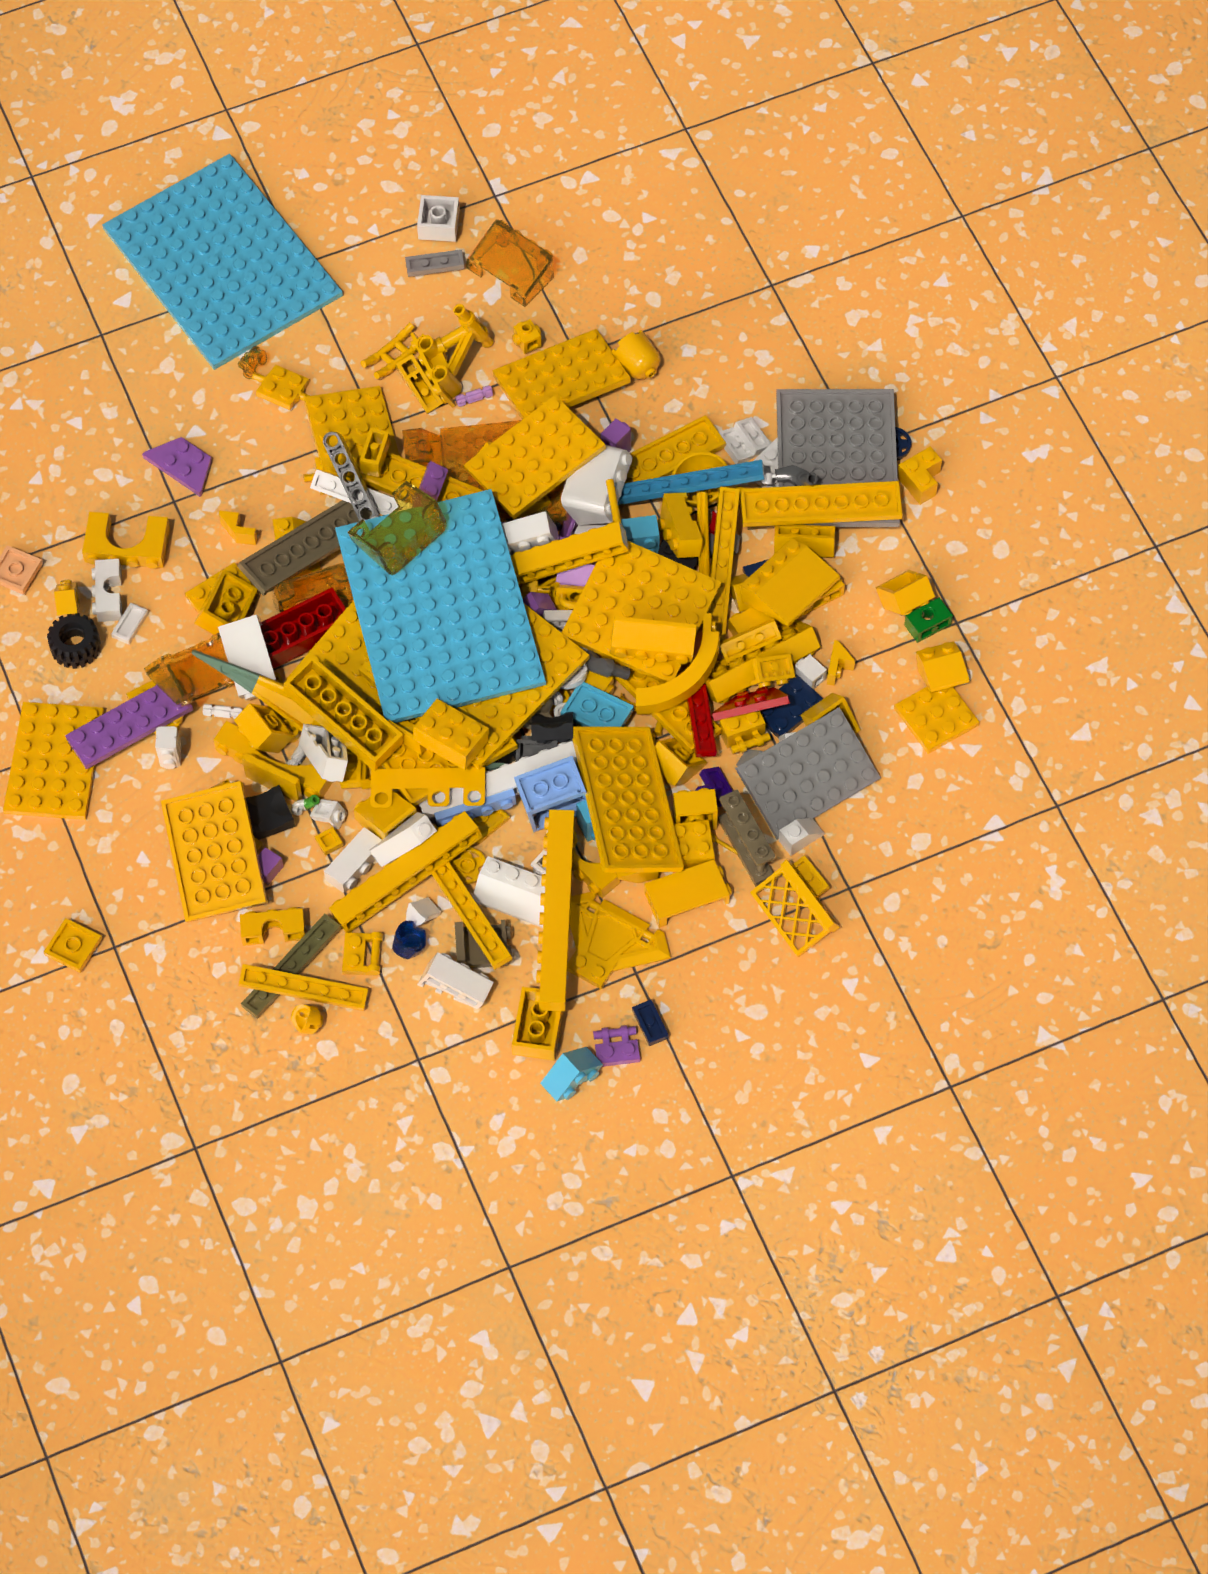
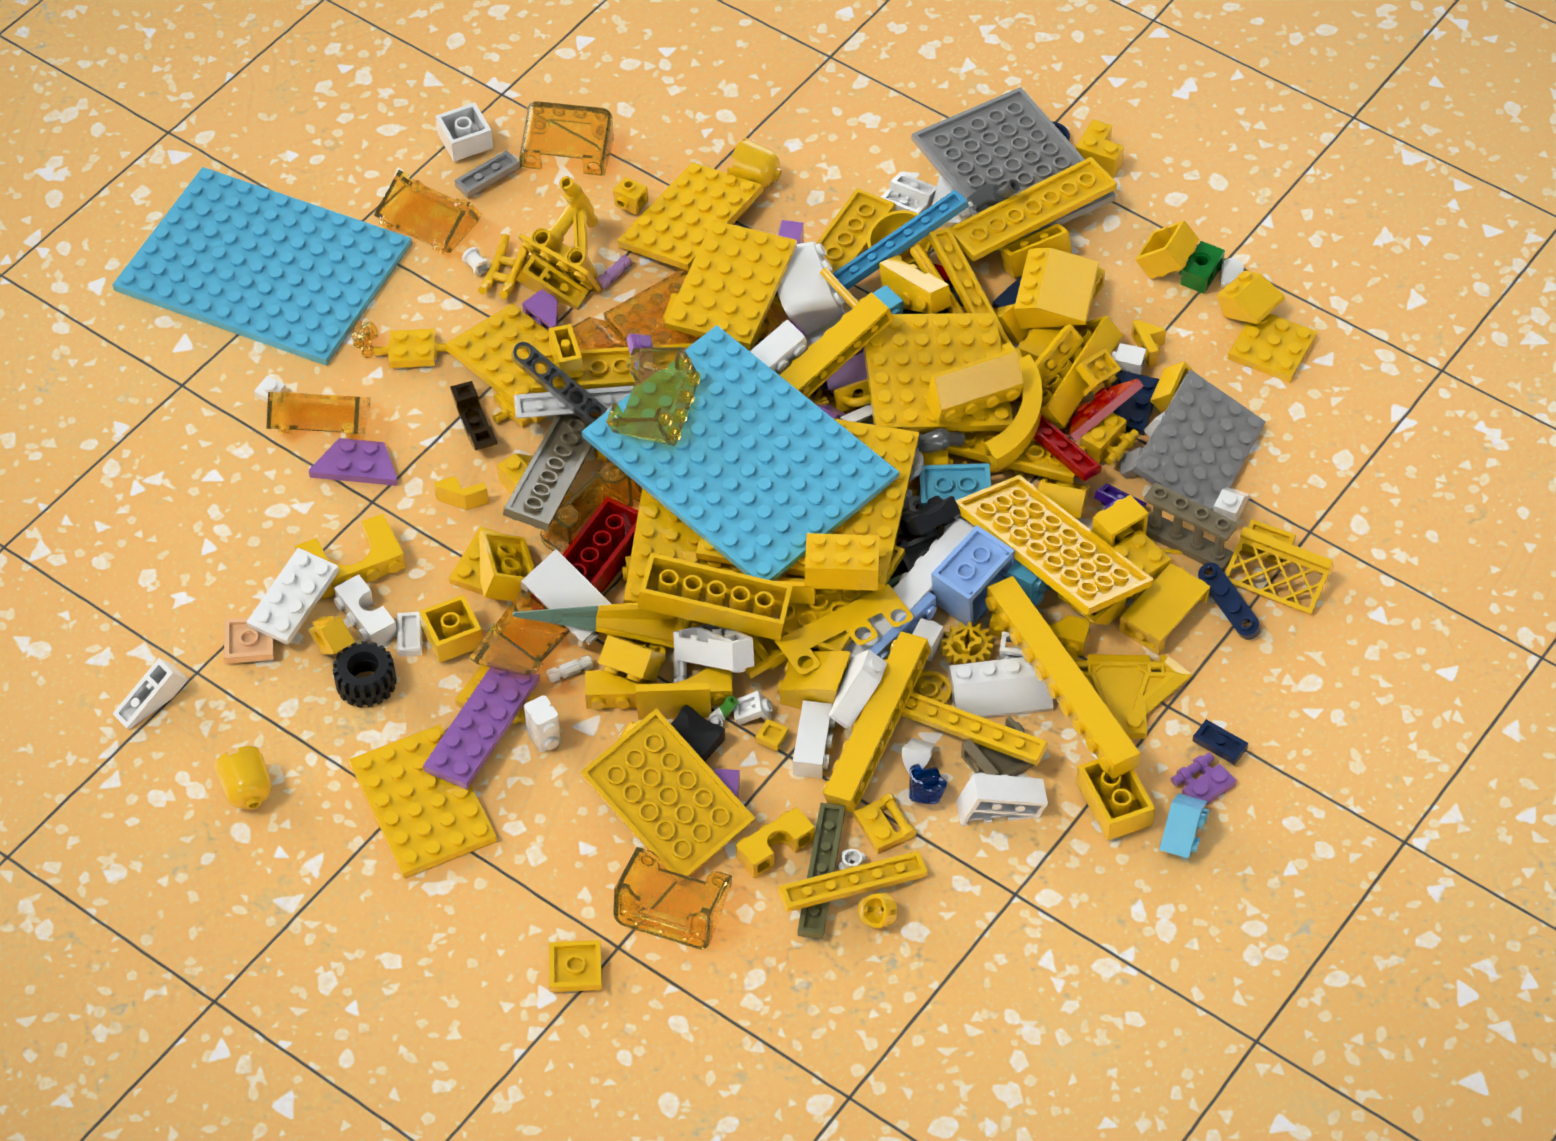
camera: 30 degrees left, 10 degrees down
none -> white plate [246,548,339,645]
none -> white plate [254,376,286,406]
none -> clear yellow windscreen [266,392,371,438]
none -> clear yellow windscreen [374,170,482,255]
none -> yellow brick [419,594,484,663]
none -> dark brown slope [450,381,497,451]
none -> white bush [462,247,491,276]
none -> medium lavender slope [522,289,559,331]
none -> clear yellow windscreen [613,847,732,950]
none -> white plate [838,849,866,870]
none -> white brick [912,618,943,662]
none -> yellow gear [941,622,993,665]
none -> dark blue plate [1198,562,1261,640]
none -> white piece [1221,258,1244,288]

